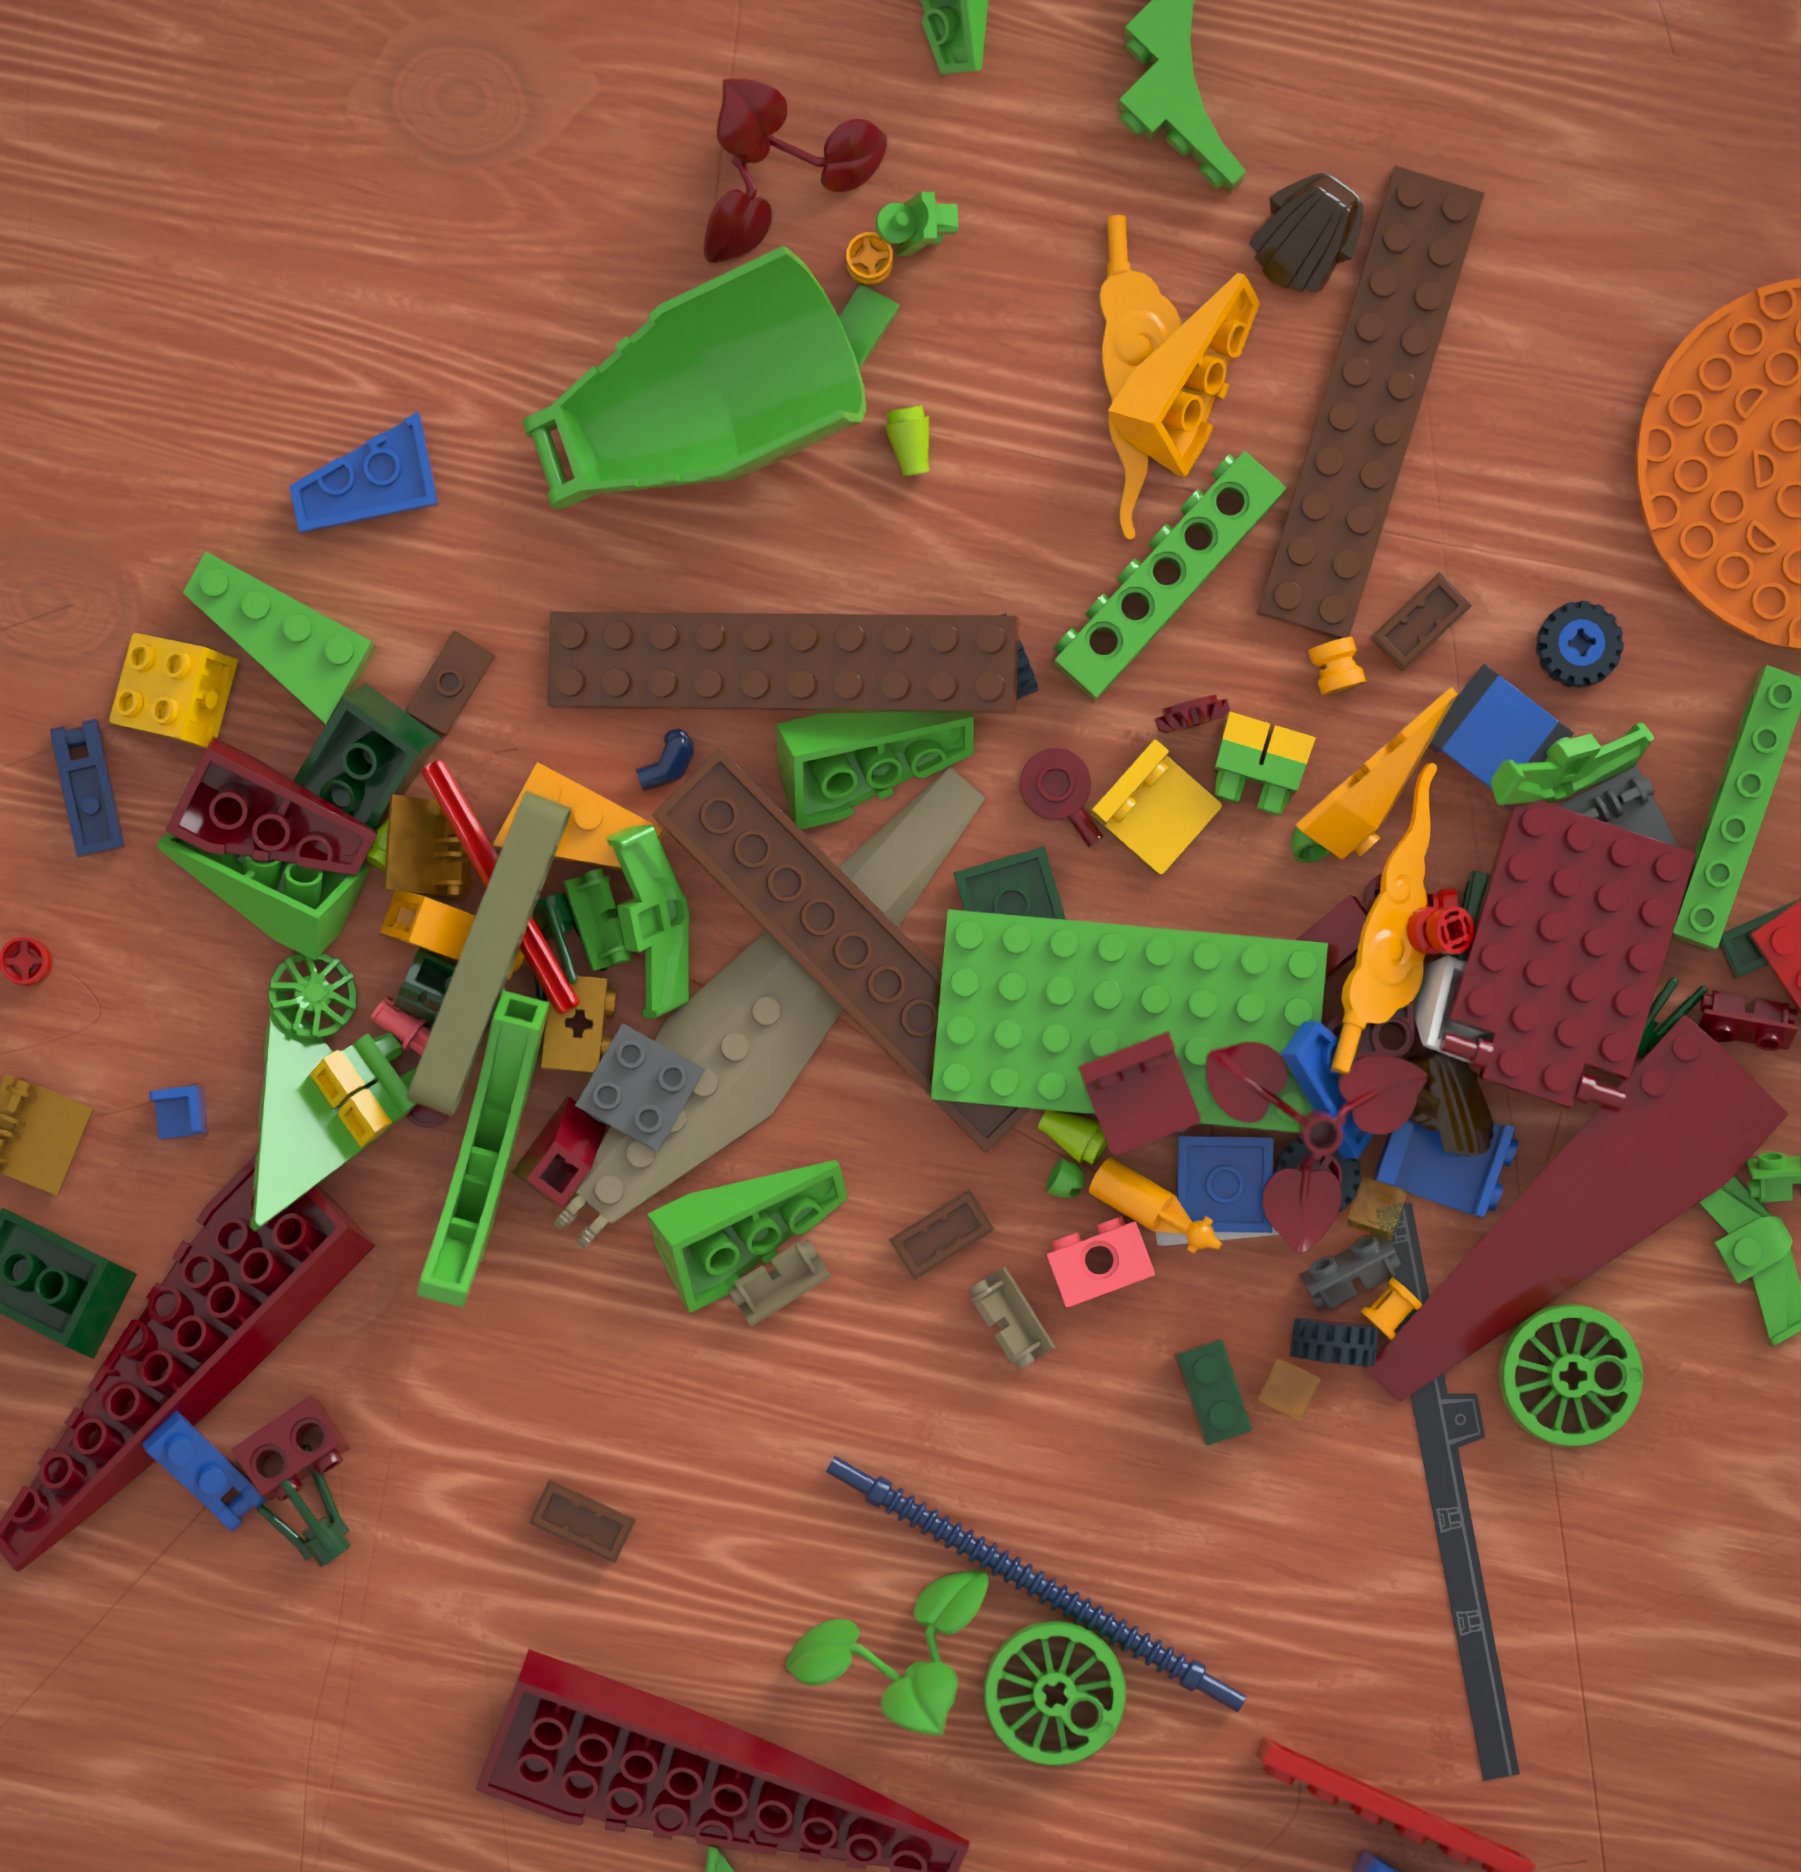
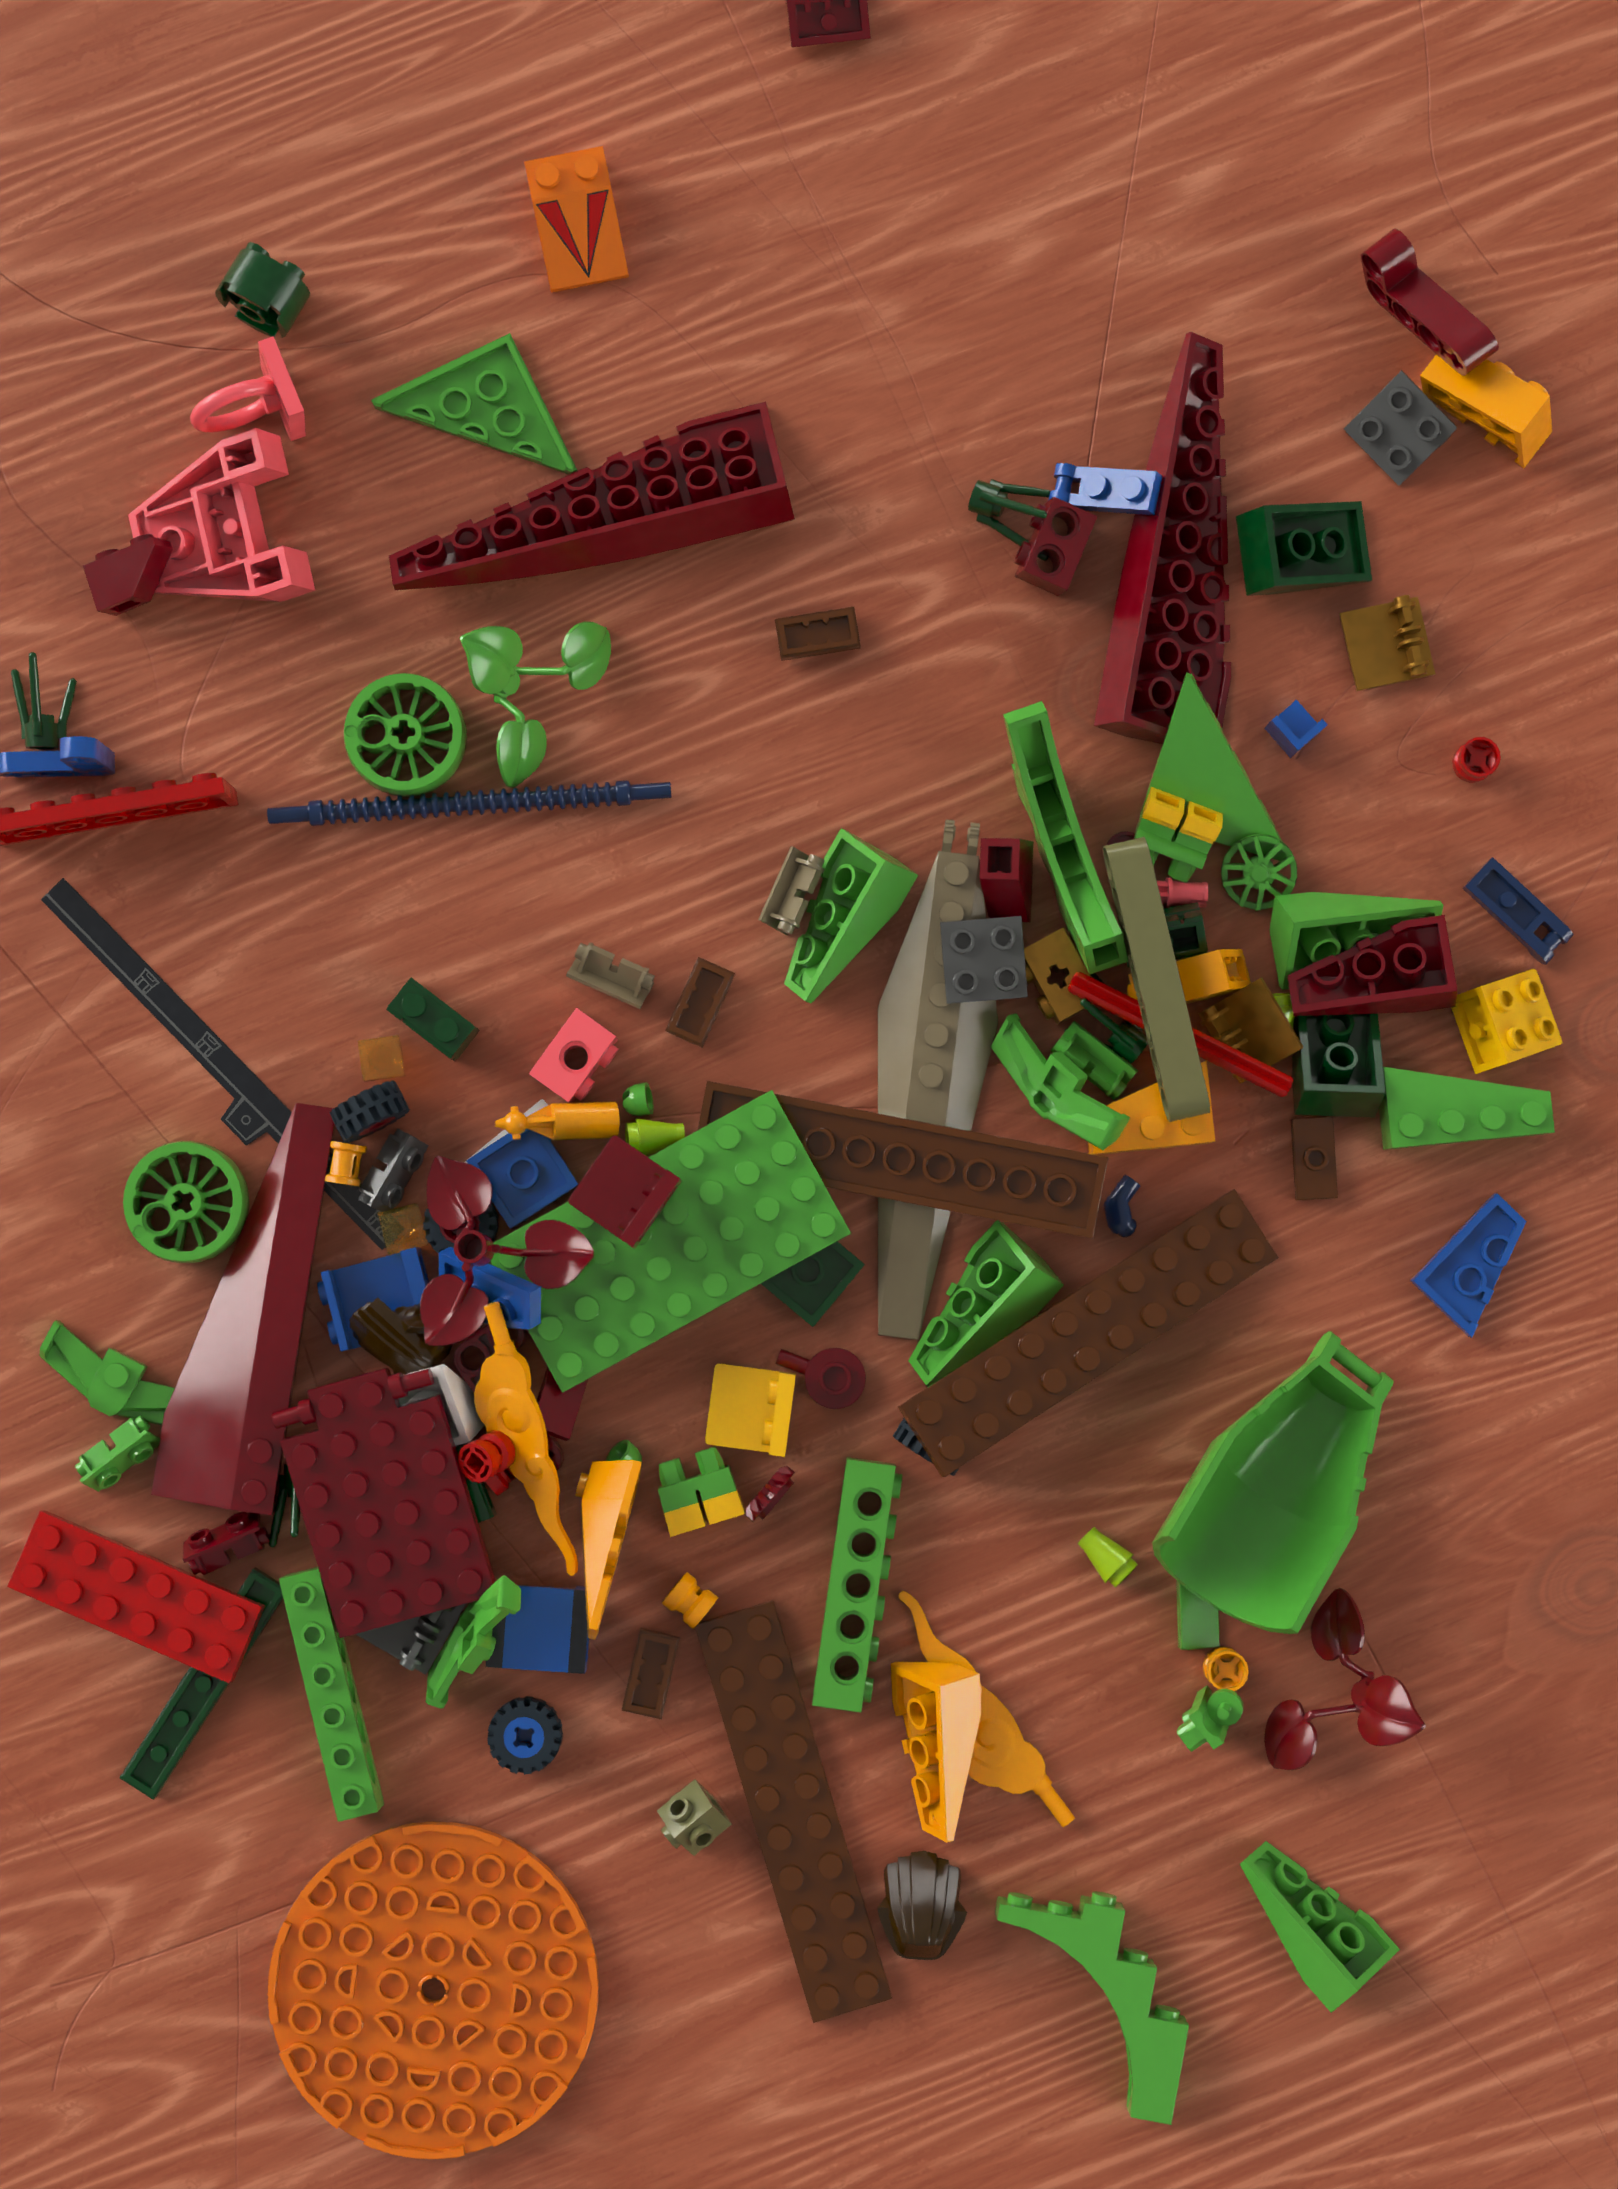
camera: 145 degrees right, 0 degrees up
none -> olive brick [657,1779,732,1856]

